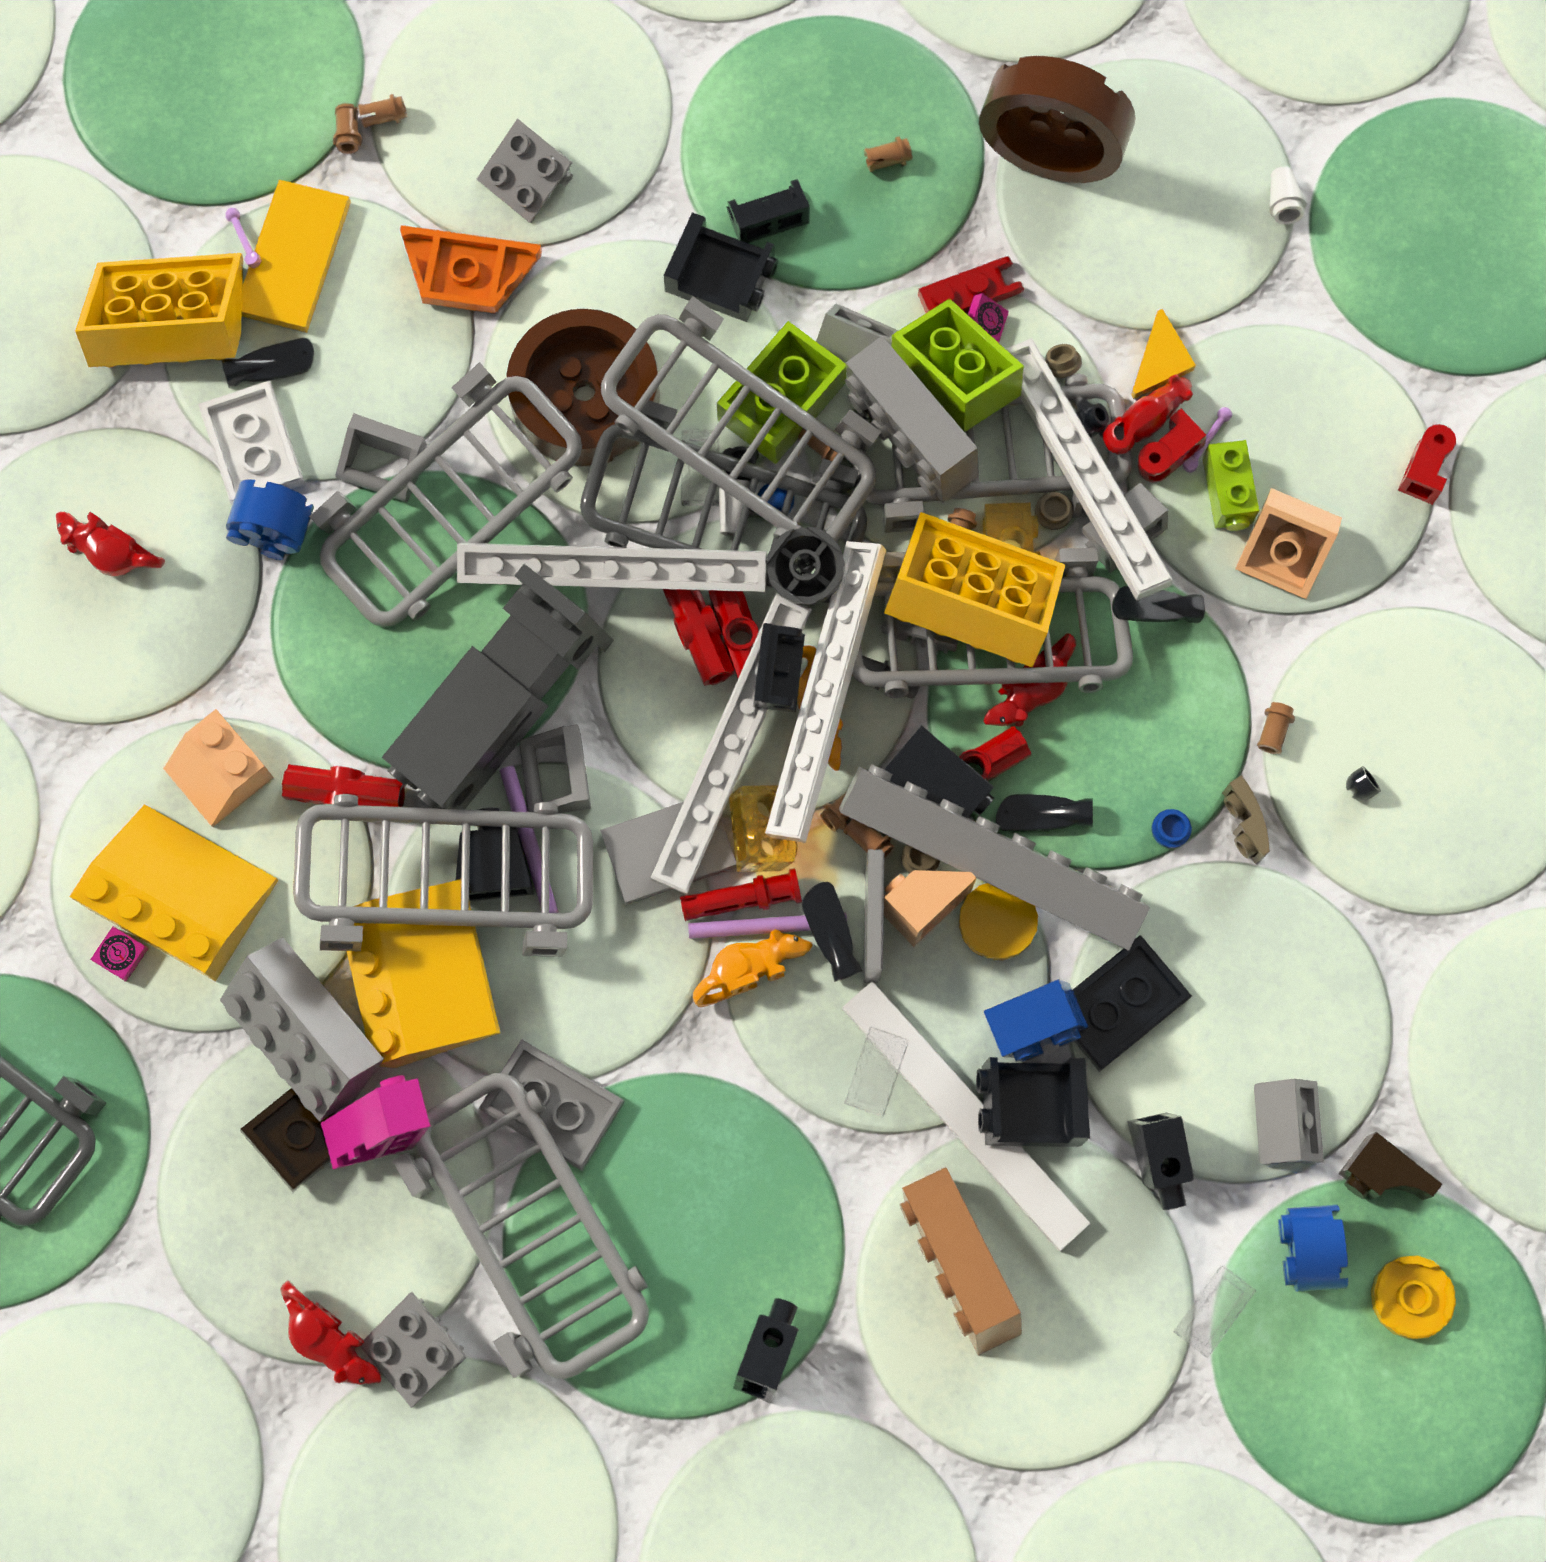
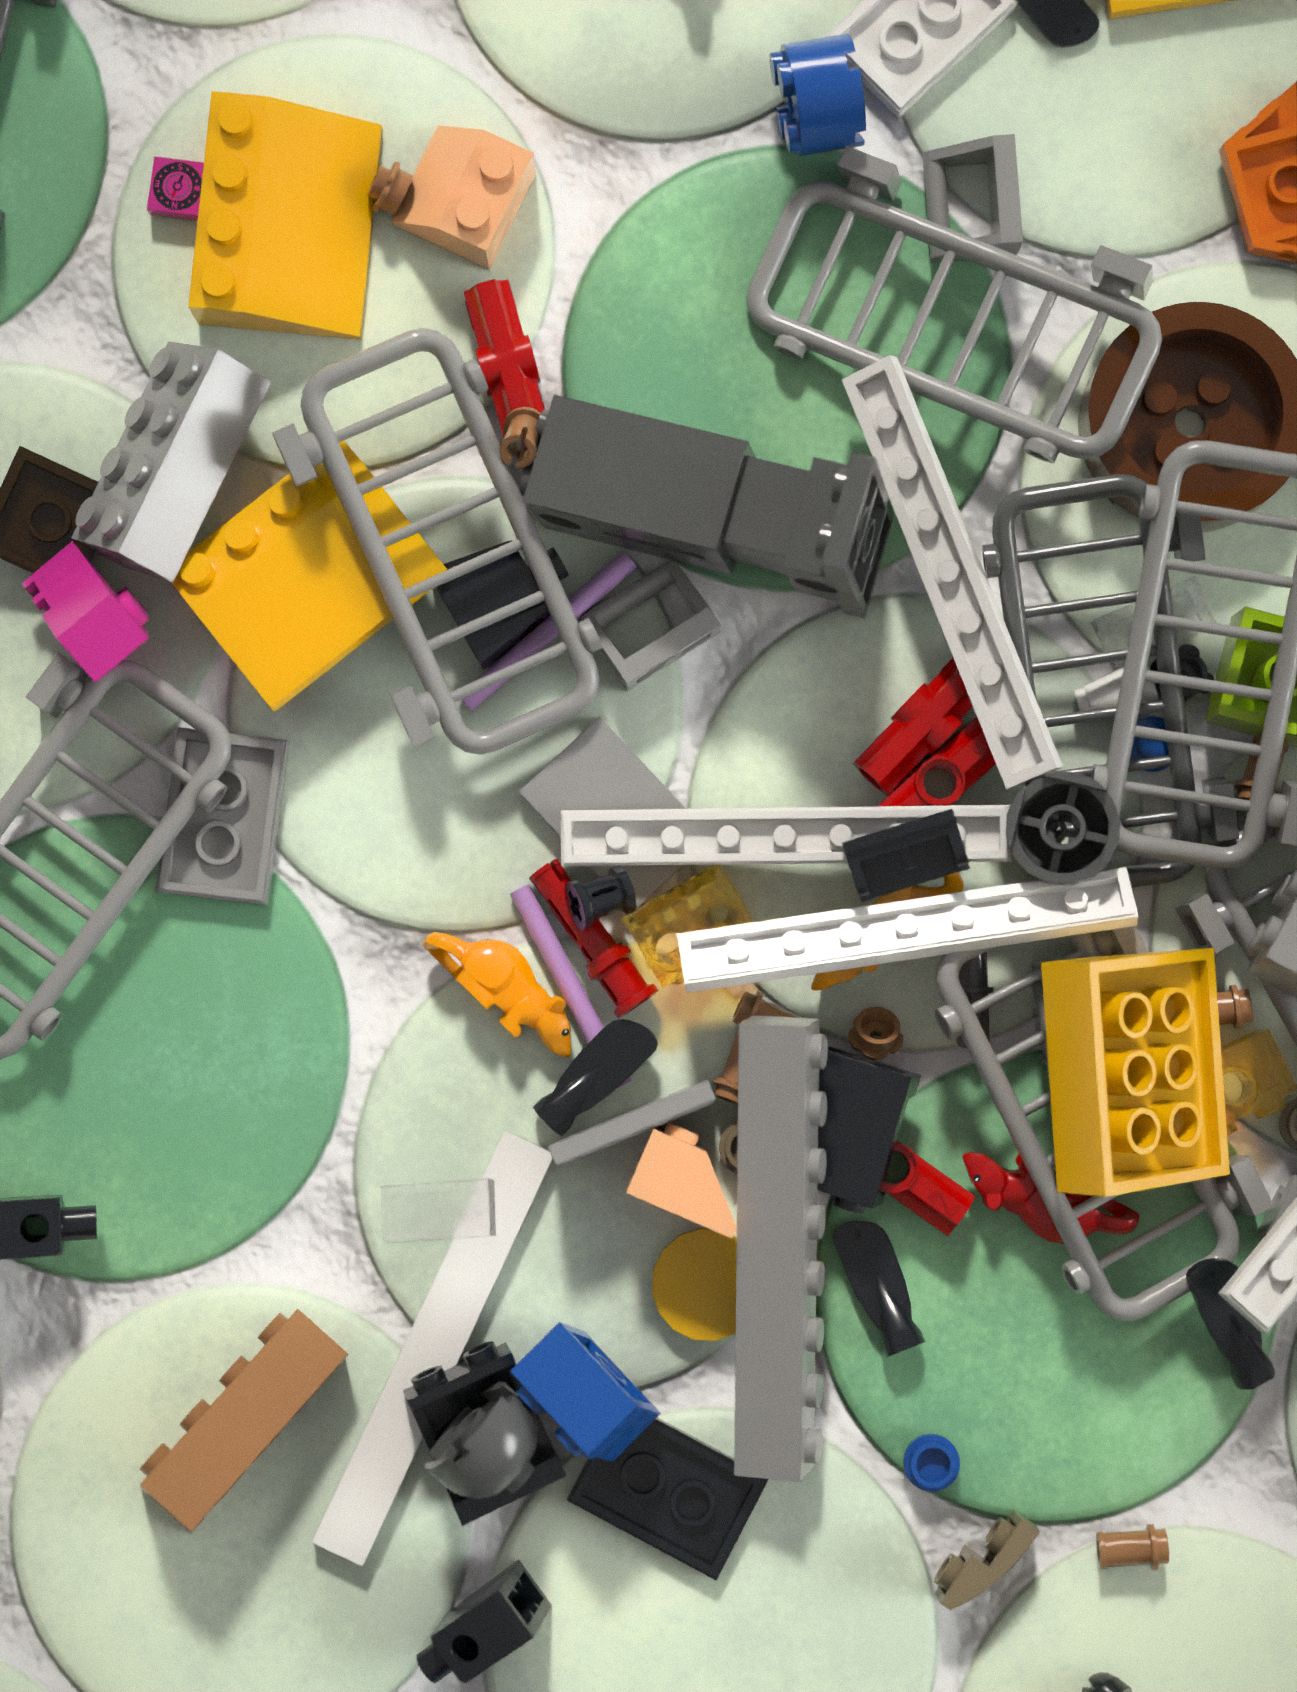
camera: 65 degrees right, 10 degrees up
none -> medium nougat plate [367,162,413,215]
none -> dark grey cylinder [425,1381,538,1499]
none -> medium nougat pin [499,407,541,468]
none -> black bush [564,865,637,930]
none -> medium nougat plate [848,1007,904,1060]

